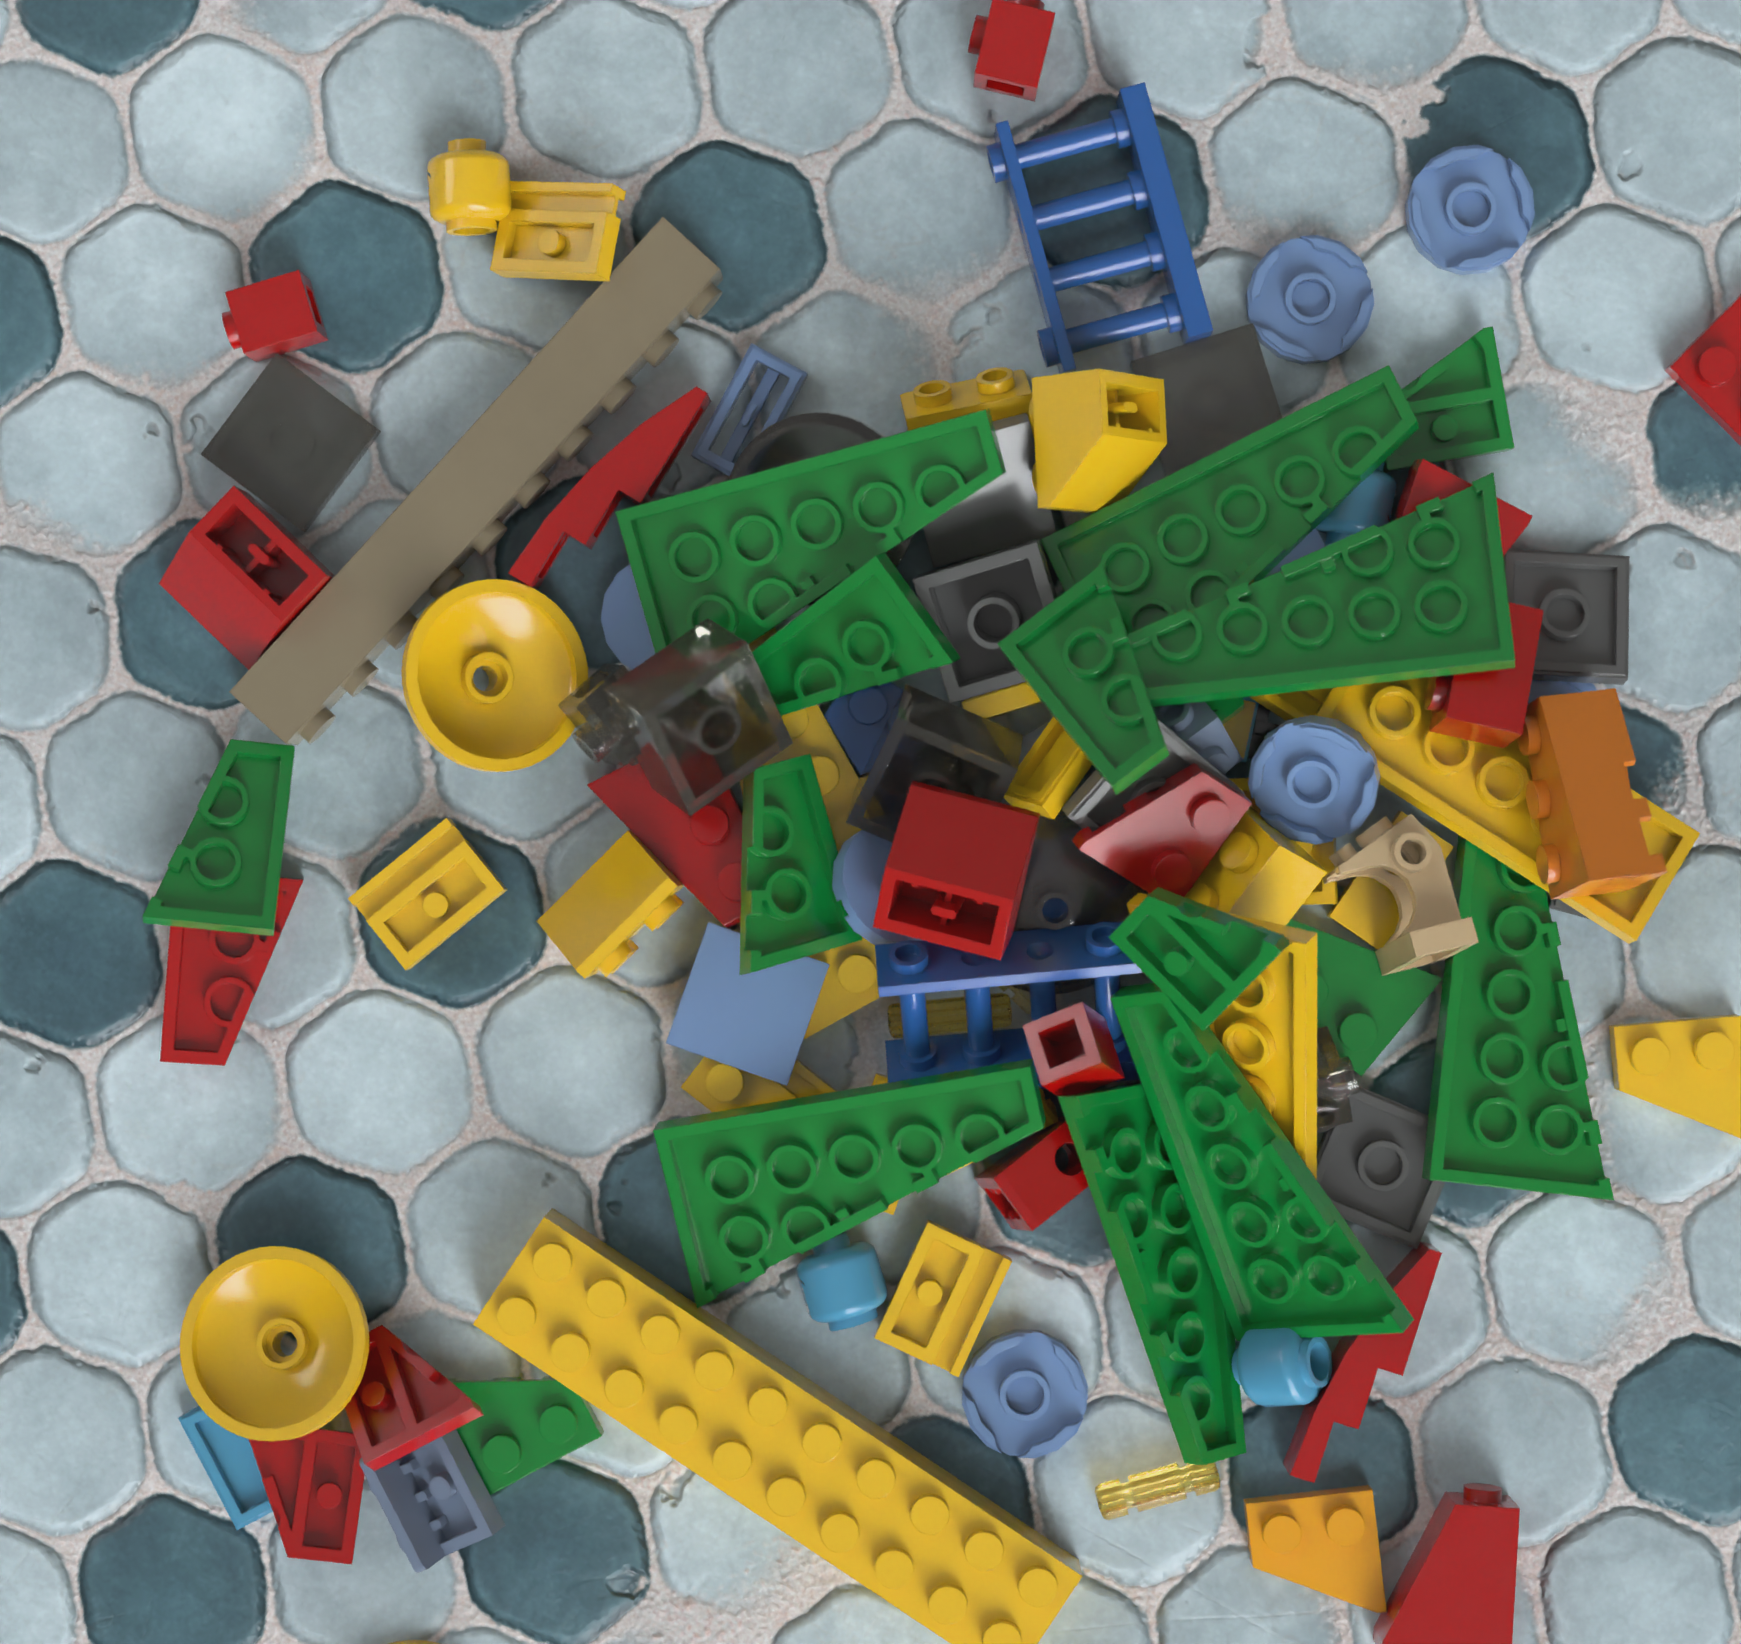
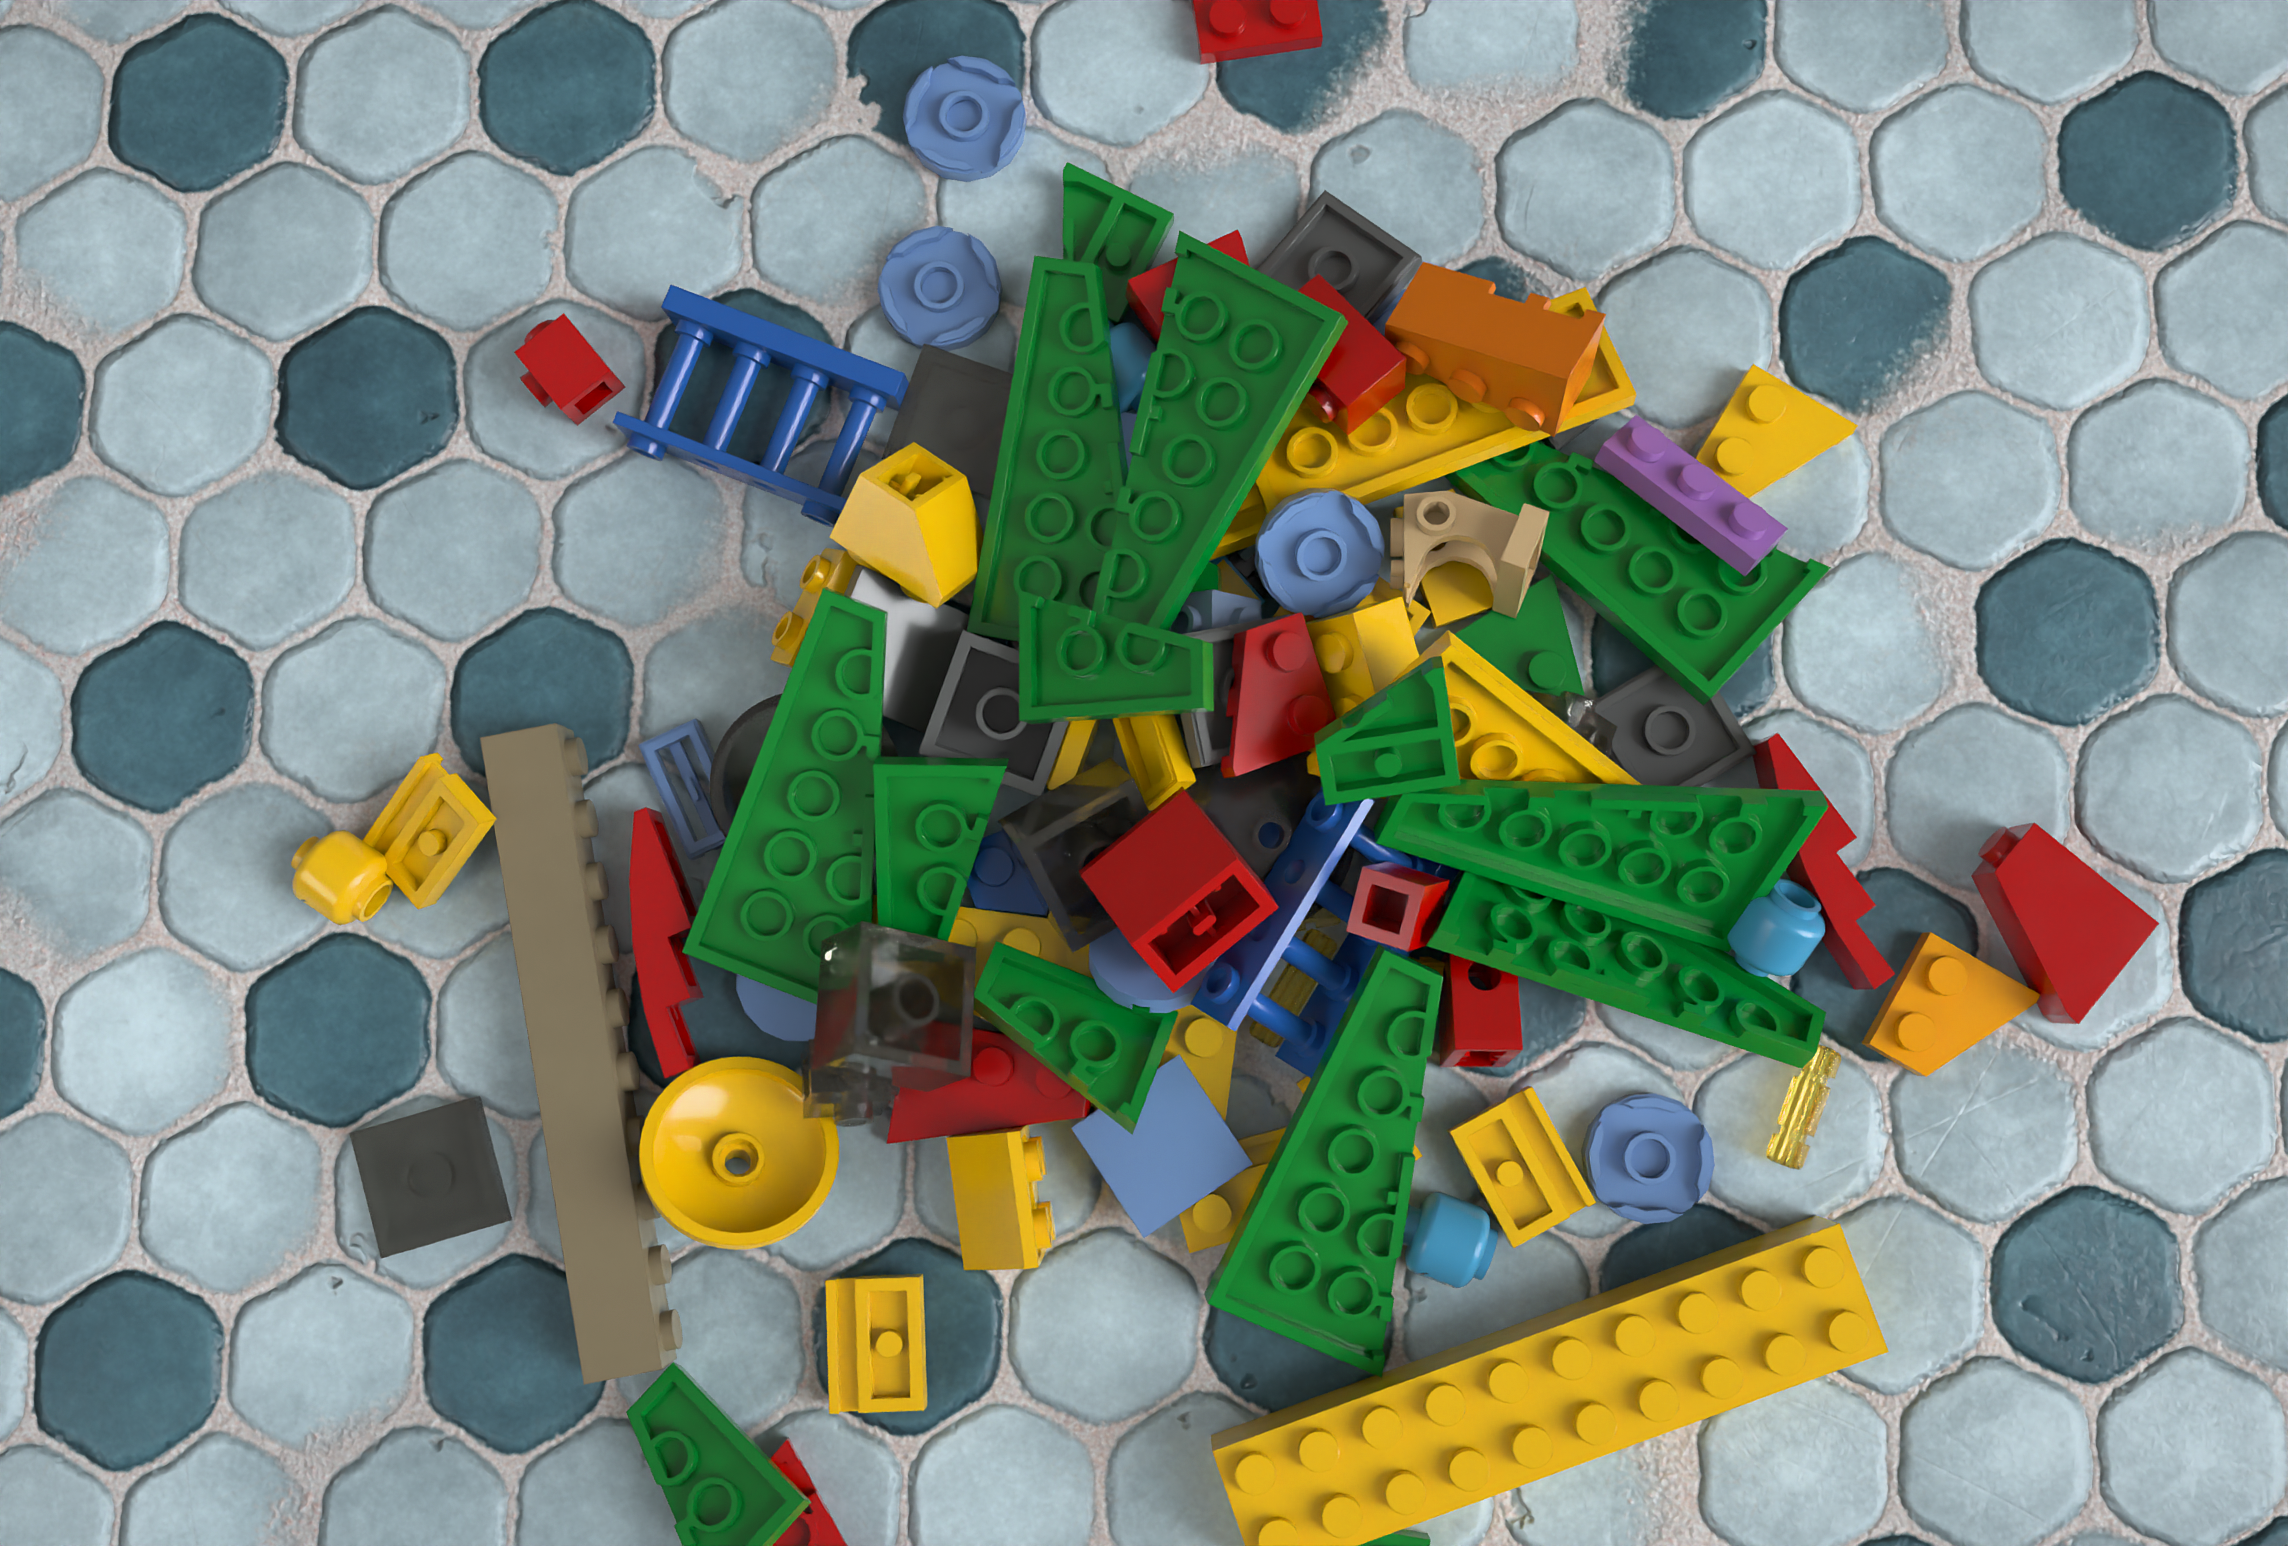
camera: 45 degrees left, 5 degrees down
red slope [159,486,335,670] -> none
red brick [222,270,328,362] -> none
none -> medium lavender plate [1594,414,1788,576]

